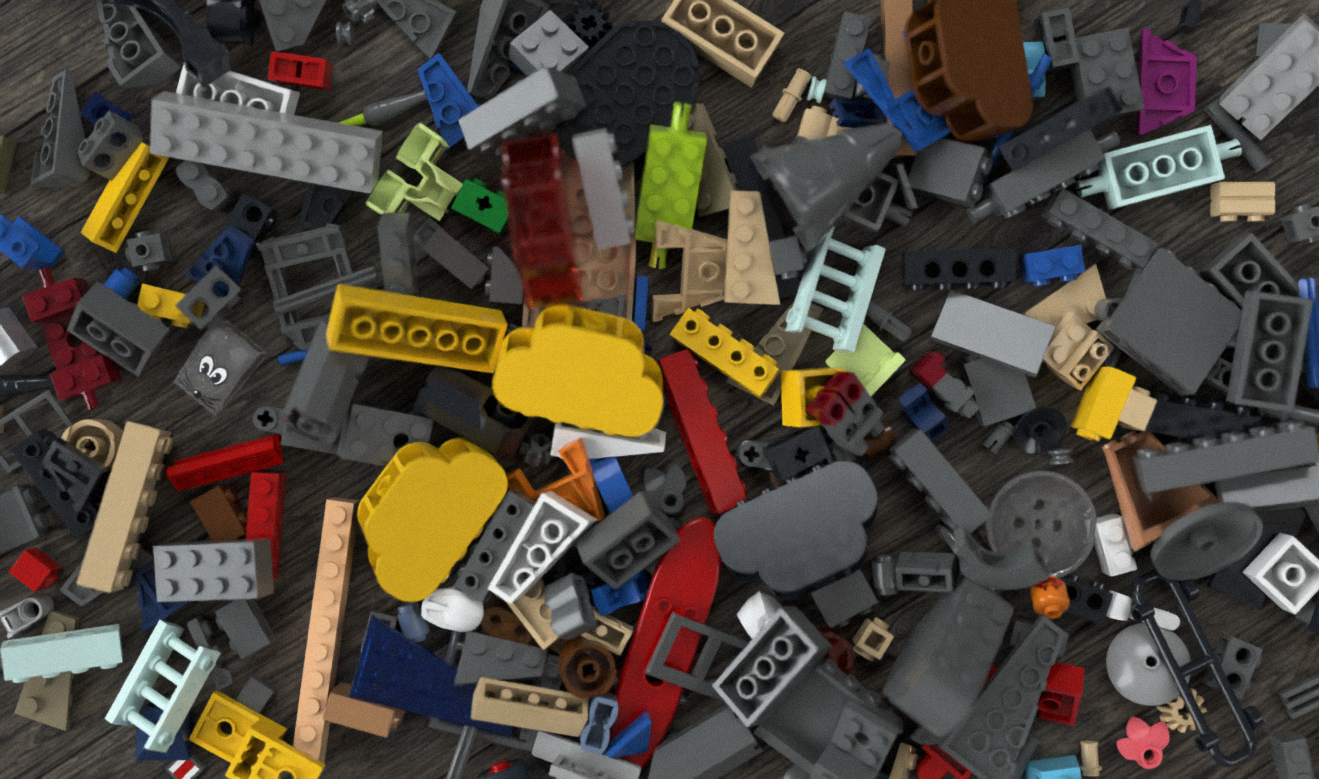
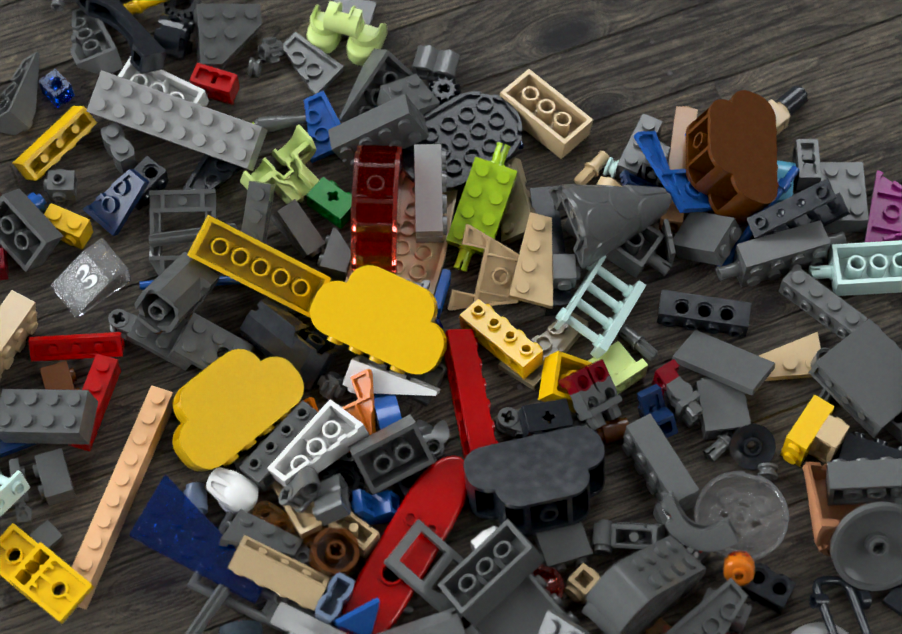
camera: 10 degrees right, 25 degrees down
dark grey brick [78,111,143,181] -> none
dark grey brick [176,266,241,330] -> none
medium nougat brick [322,682,405,737] -> none
blue brick [1019,245,1085,287] -> none
tan brick [1042,311,1115,390] -> none
white brick [1088,514,1137,576] -> none
white piece [1106,591,1180,630] -> none
none -> dark grey piece [279,467,322,513]

